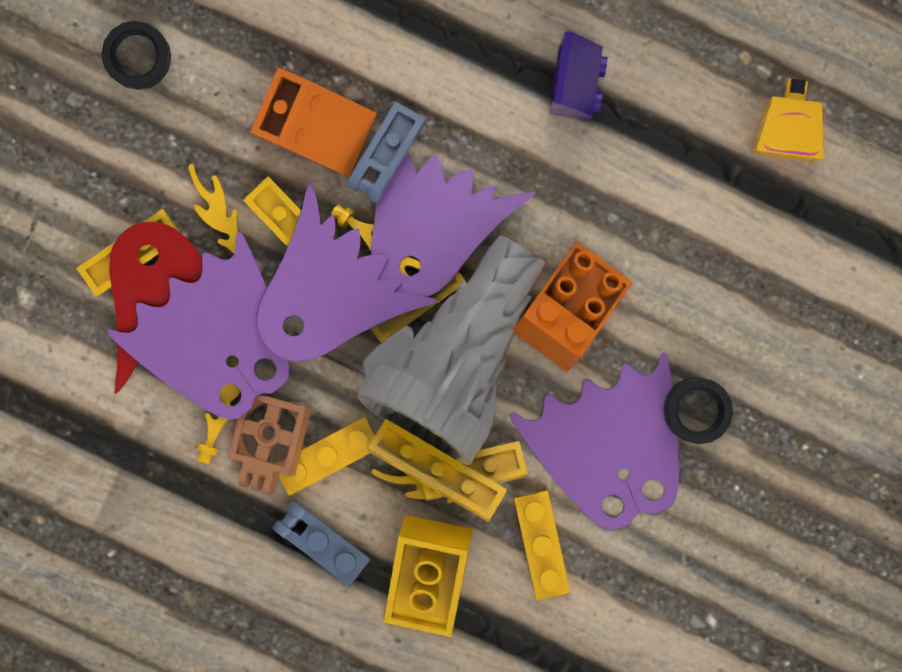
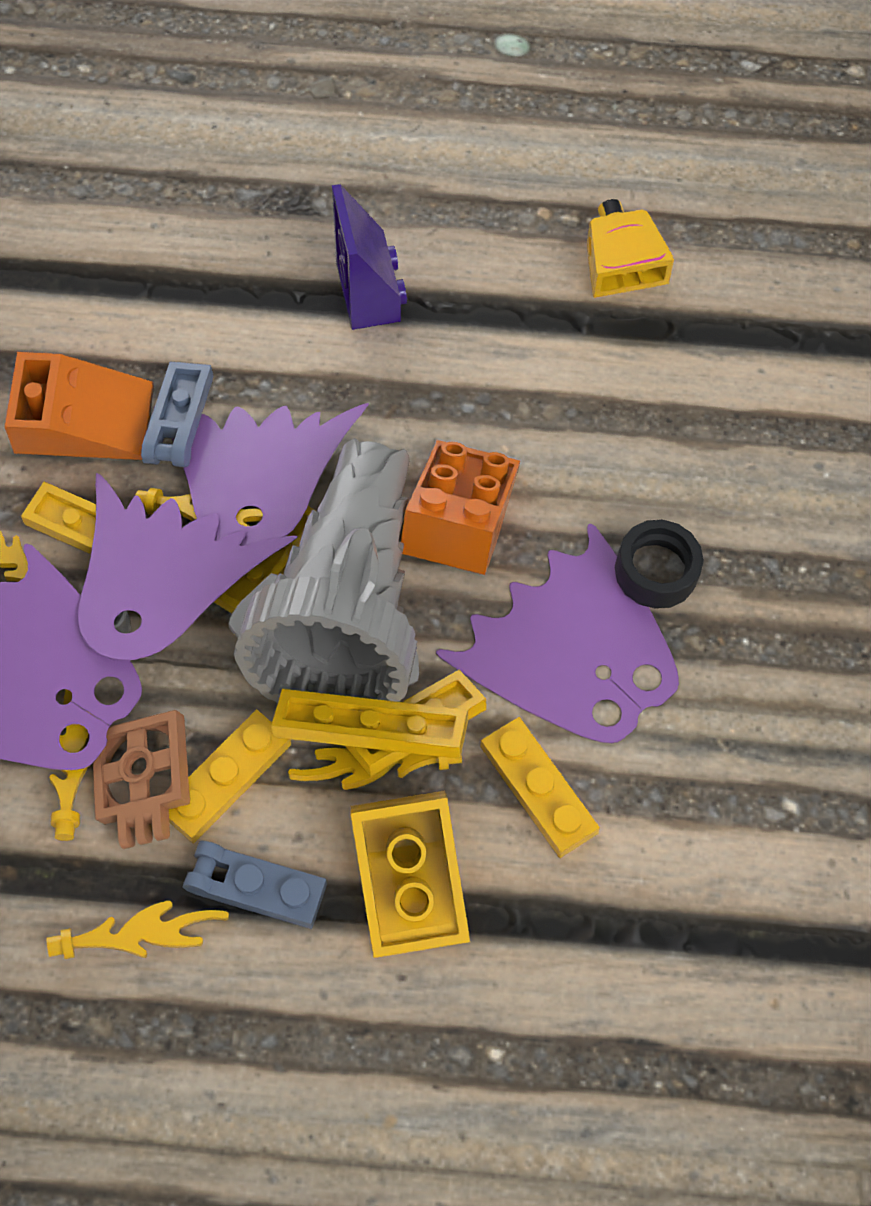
camera: 25 degrees left, 25 degrees down
none -> yellow piece [46,901,229,959]

